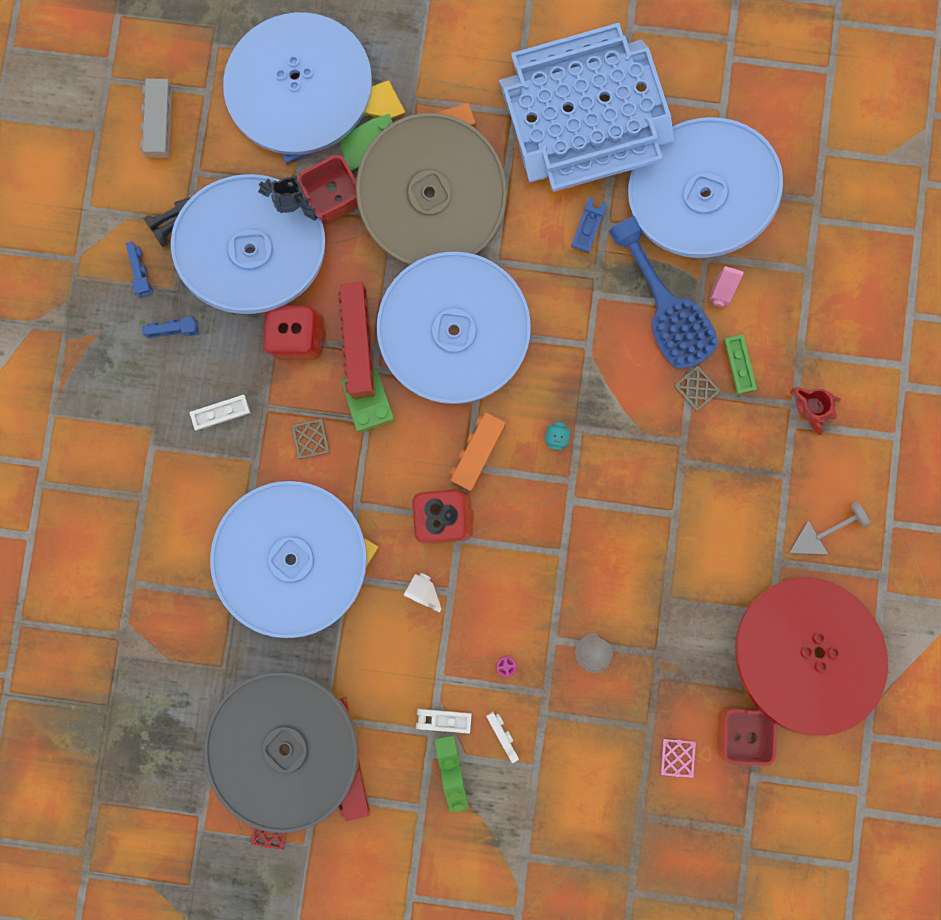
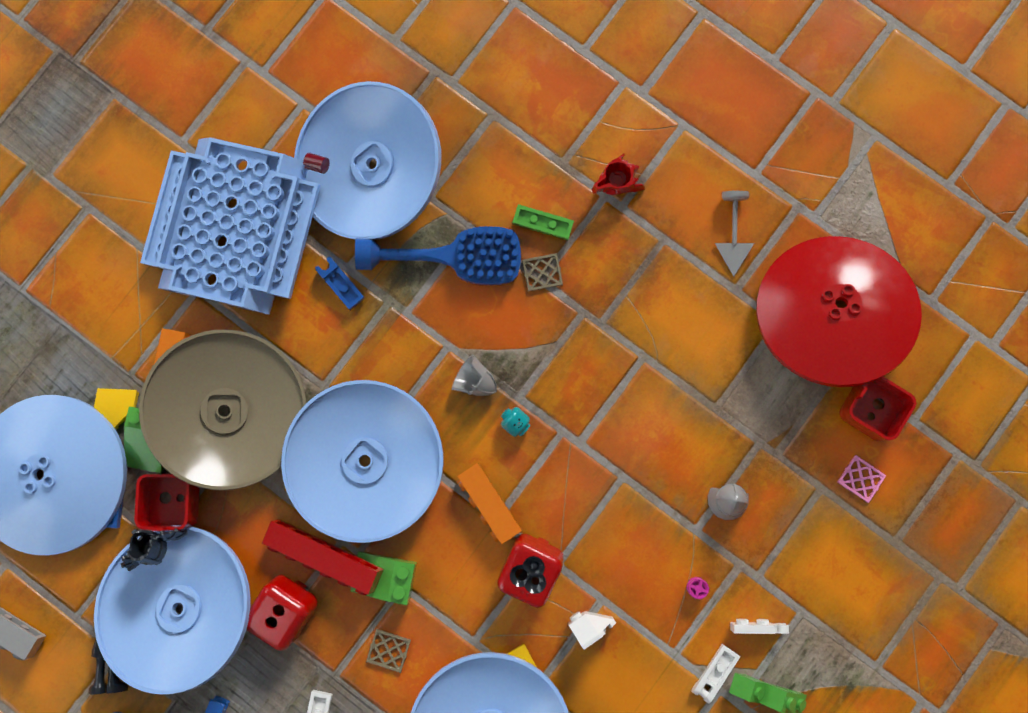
camera: 60 degrees left, 0 degrees up
bright pink slope [709,266,744,307] -> none
none -> dark red piece [303,153,330,174]
none -> light grey helmet [452,354,497,396]

